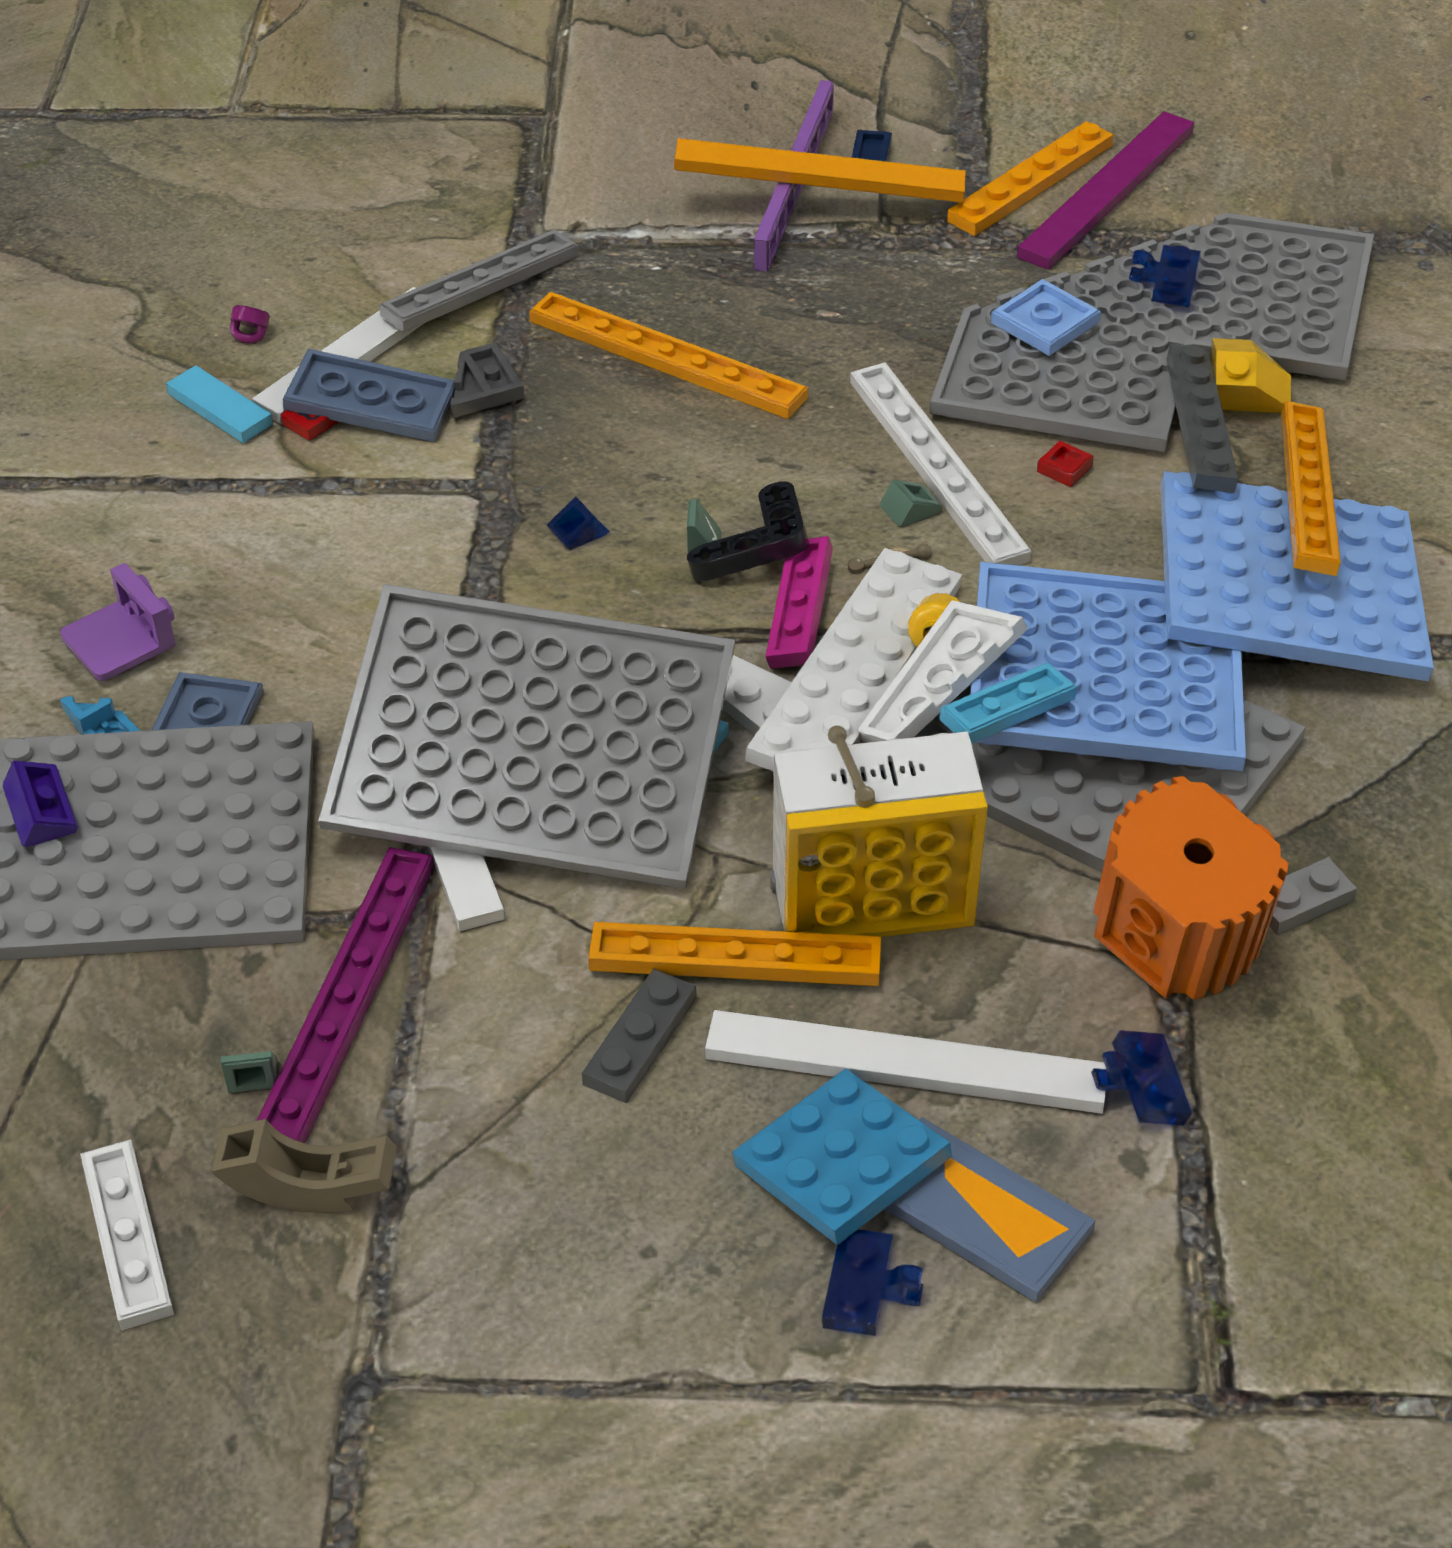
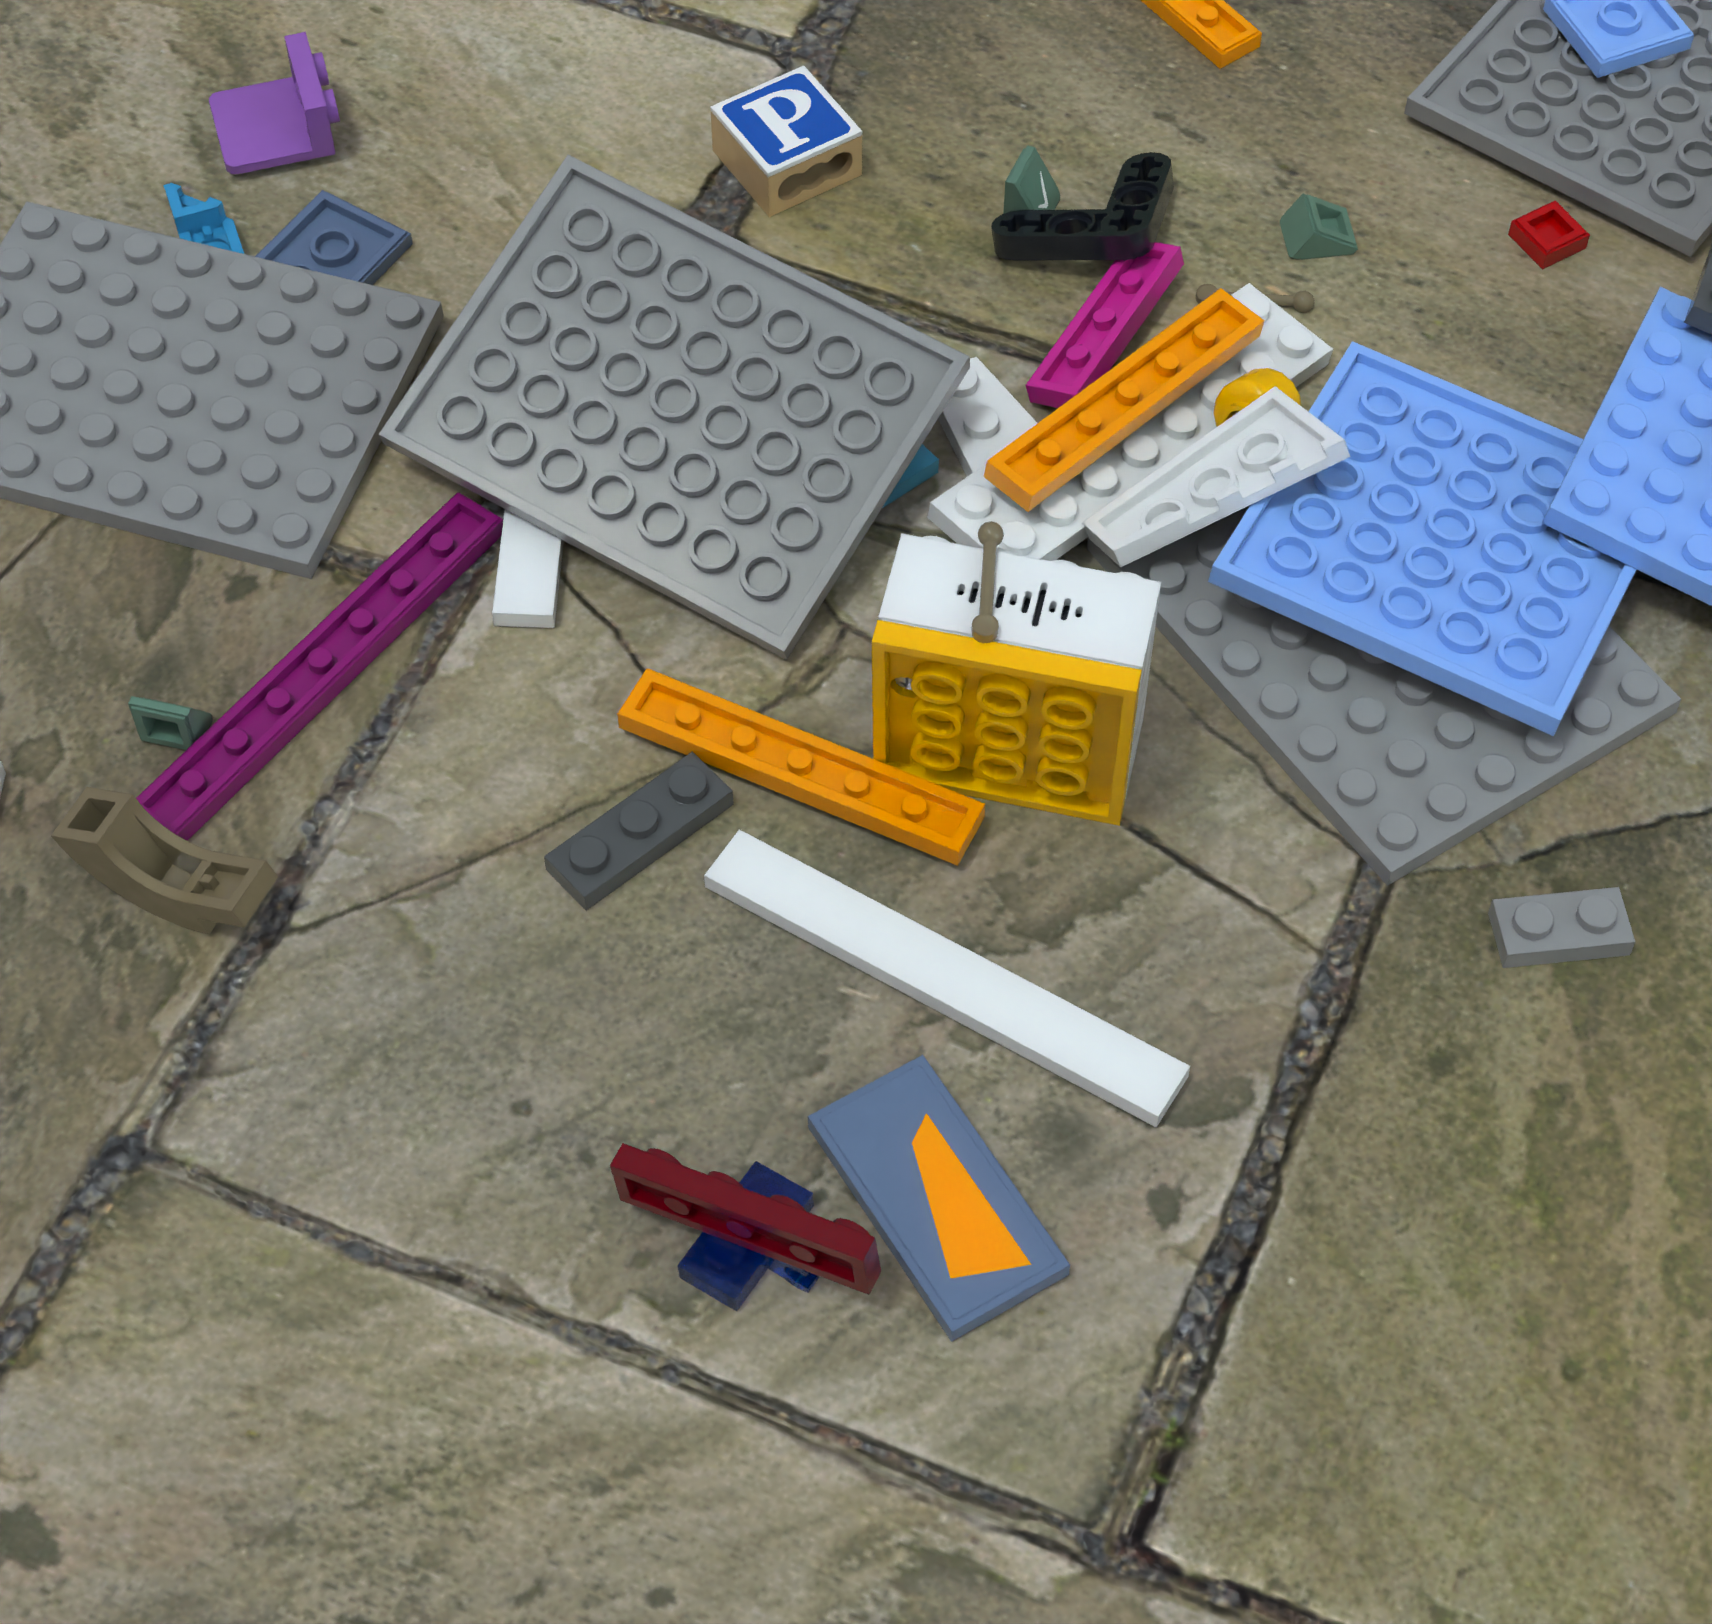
camera: 20 degrees right, 10 degrees up
dark purple slope [3,761,78,847] -> none
clear blue slope [547,496,610,550] -> none
dark azure plate [732,1068,952,1245] -> none
white tile [850,362,1032,566] -> none
medium azure tile [939,662,1077,744] -> none
clear blue plate [1091,1030,1192,1126] -> none
orange piece [1093,776,1289,1000] -> none
none -> dark red plate [610,1143,881,1295]
none -> piece [710,66,862,217]
none -> light orange plate [984,288,1265,512]

